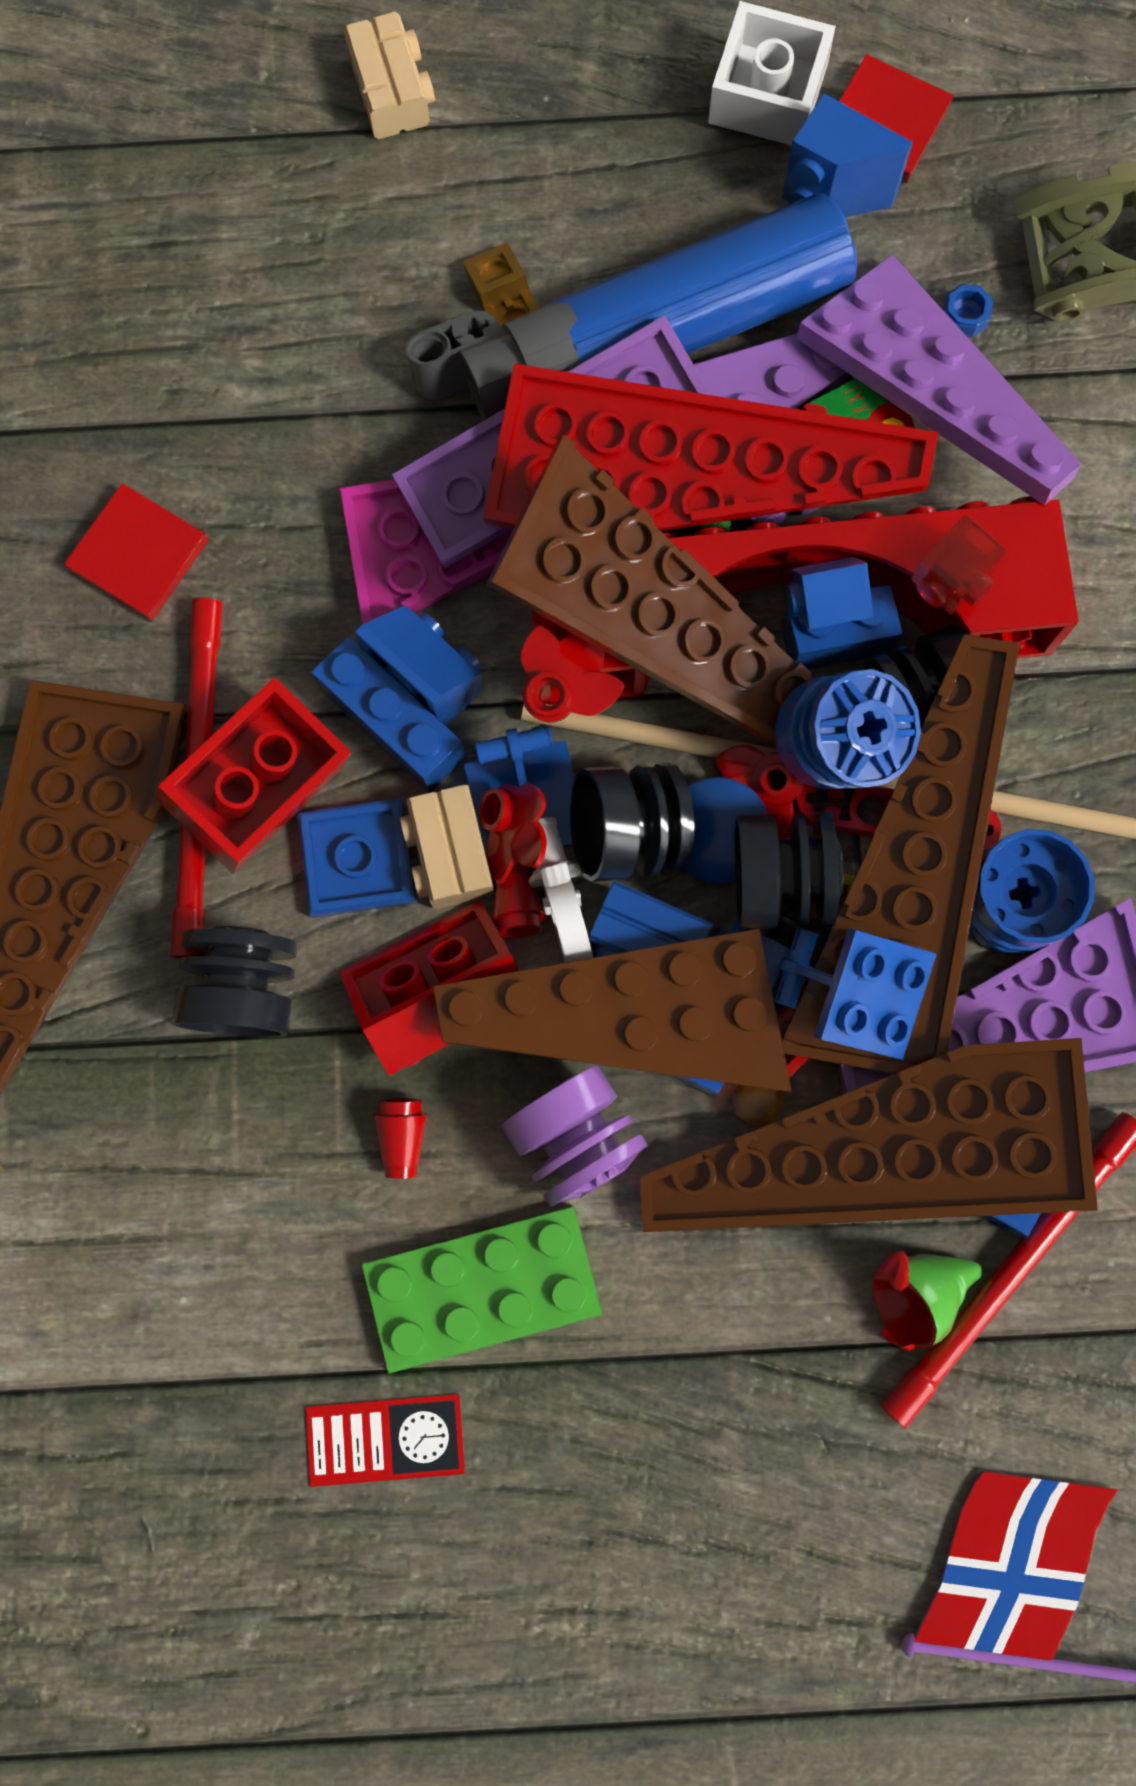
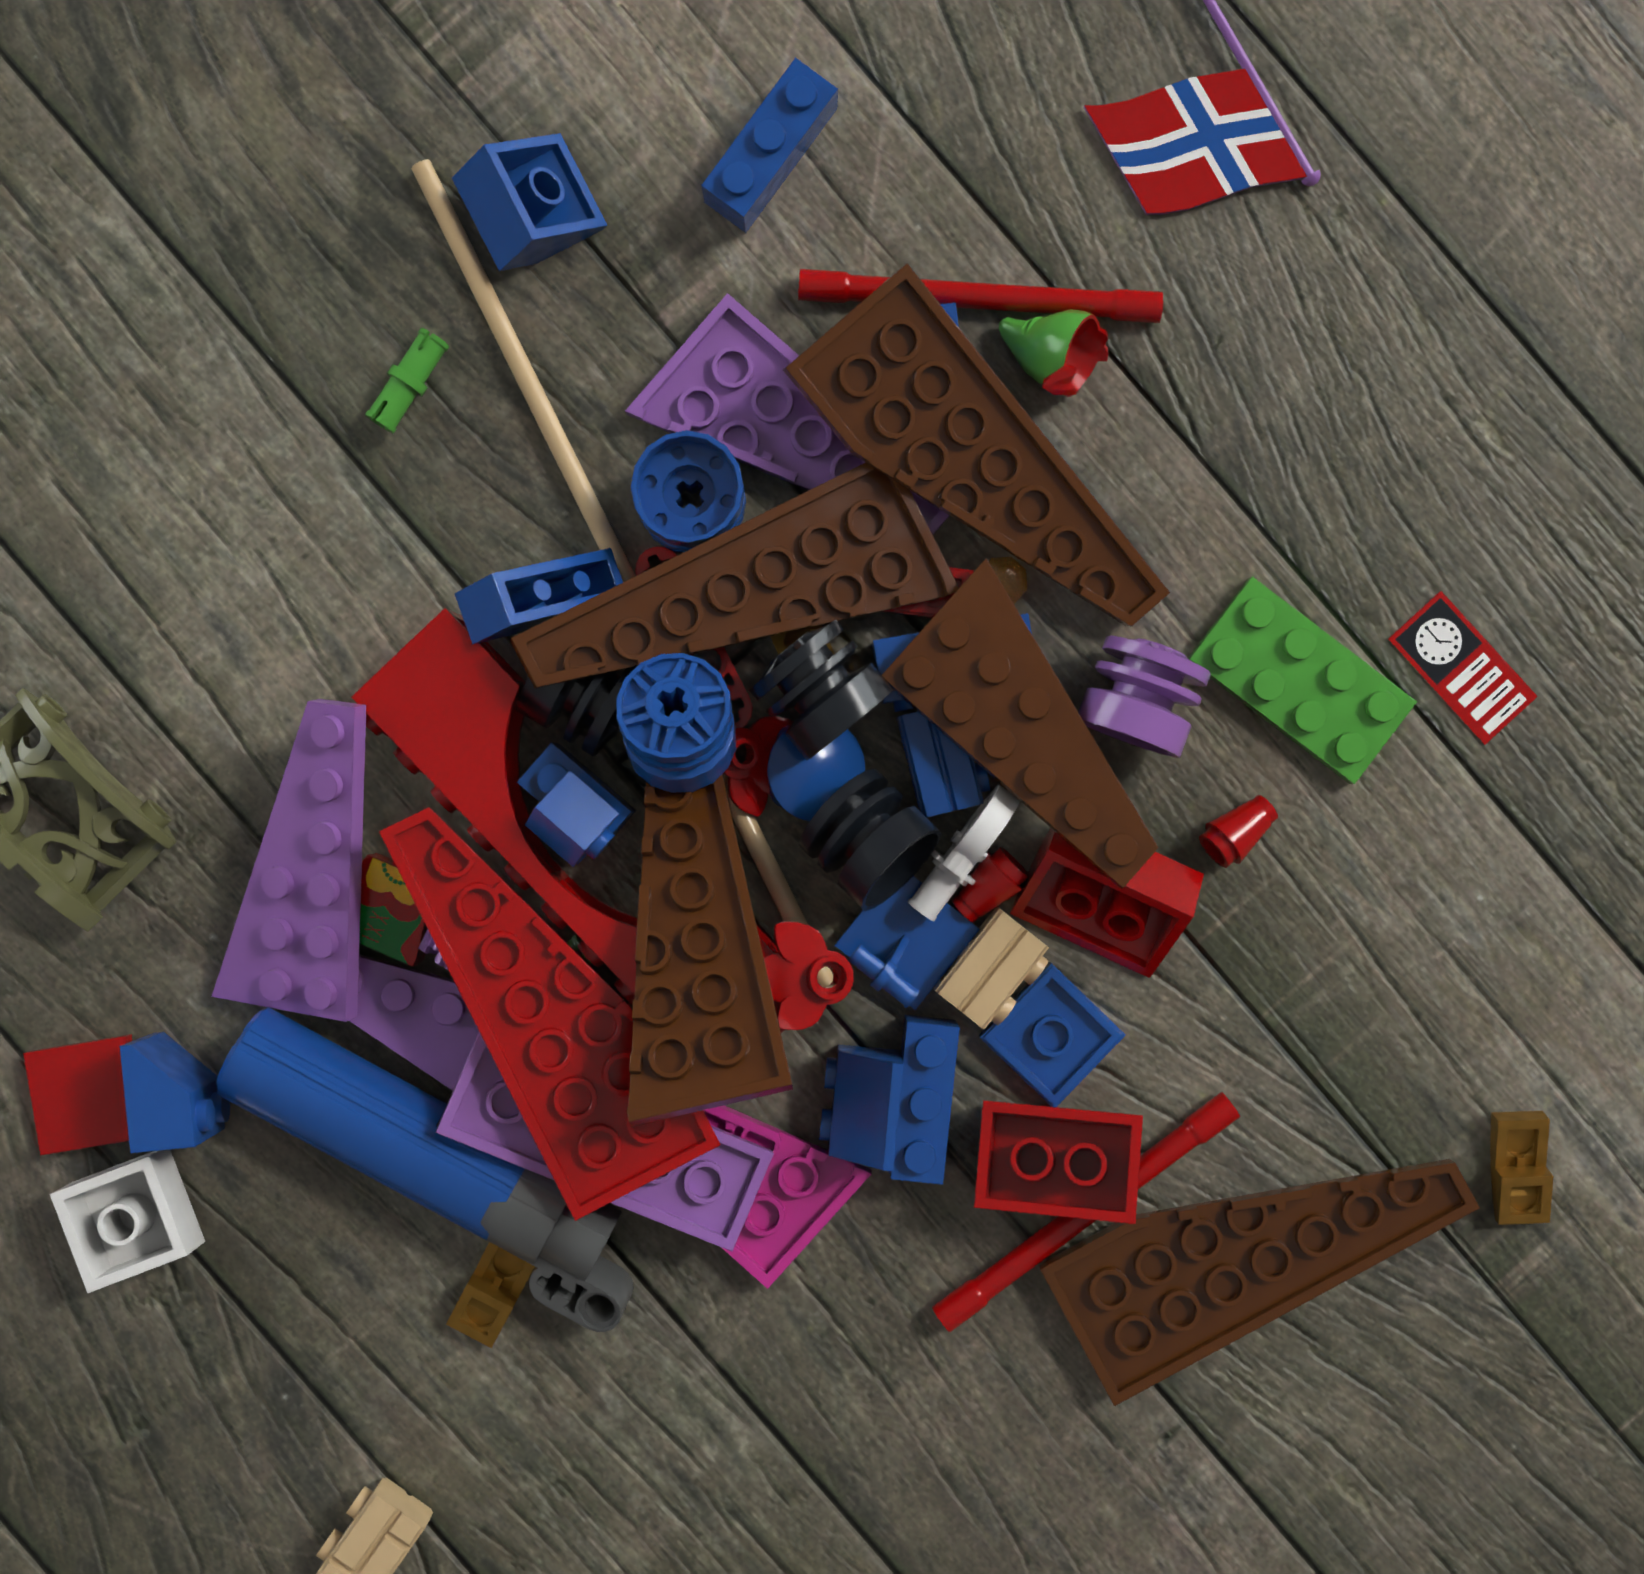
camera: 130 degrees left, 10 degrees up
red tile [64,483,209,622] -> none
black wheel [172,926,298,1037] -> none
red plate [479,783,547,884] -> none
blue plate [773,927,937,1060] -> none
clear red brick [911,514,1007,615] -> none
blue tile [942,284,993,338] -> none
none -> blue brick [454,548,623,645]

